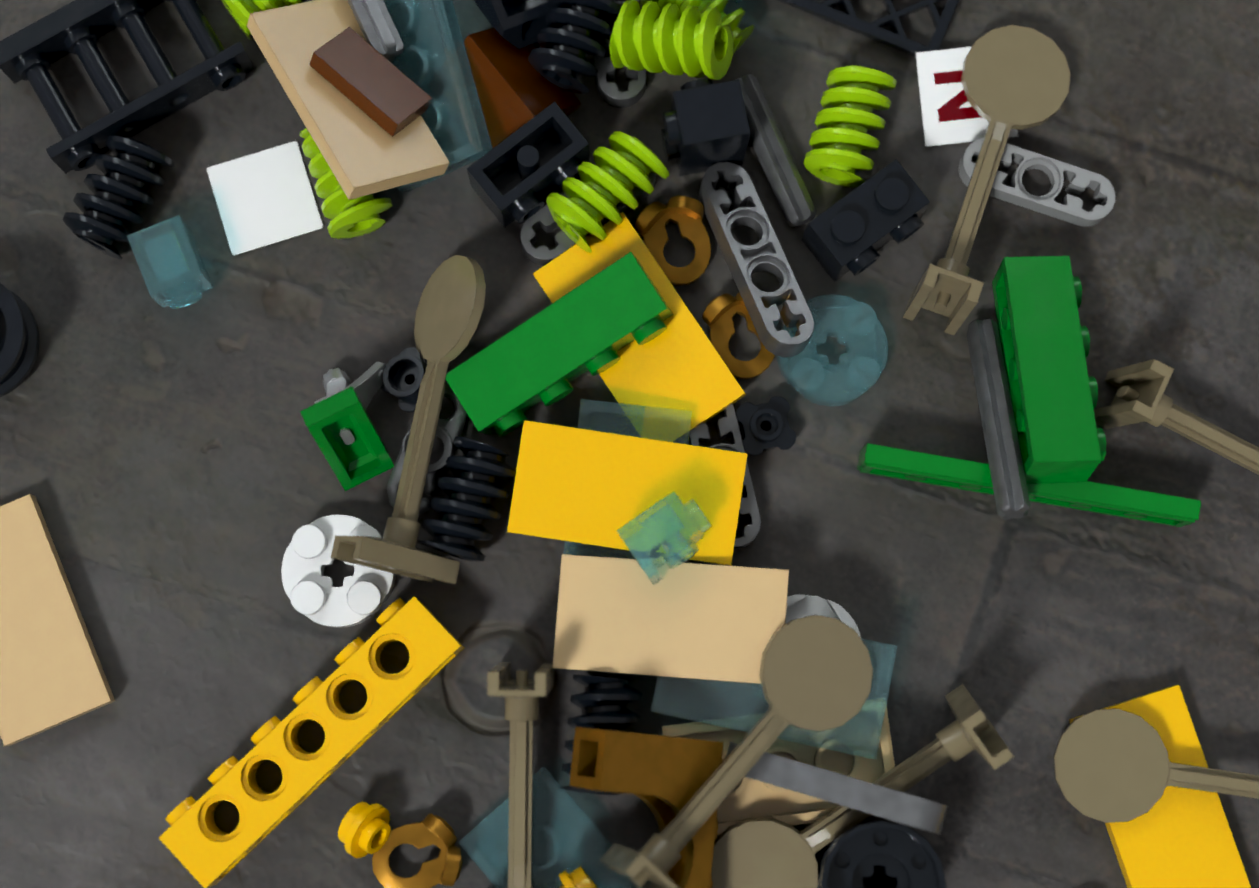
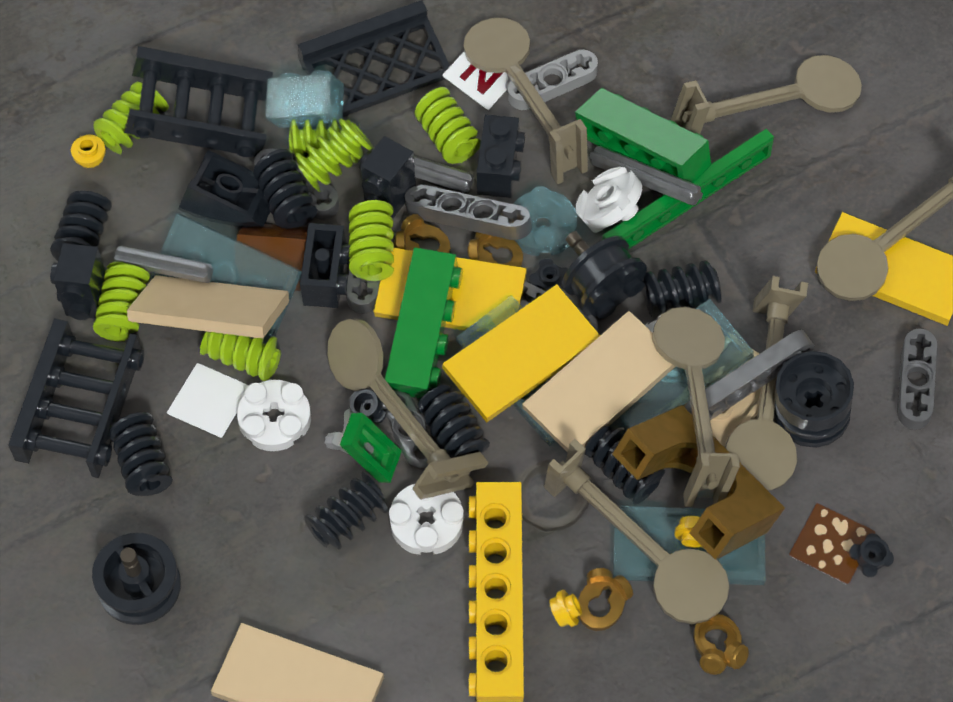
camera: 40 degrees left, 20 degrees down
clear light blue brick [127,215,214,309] -> none
reddish brown tile [309,27,432,137] -> none
clear light blue brick [617,491,712,585] -> none
none -> white plate [237,380,311,451]
none -> black piece [304,471,388,550]
none -> black wheel [562,231,647,319]
none -> white plate [576,167,642,233]
none -> black piece [643,260,722,317]

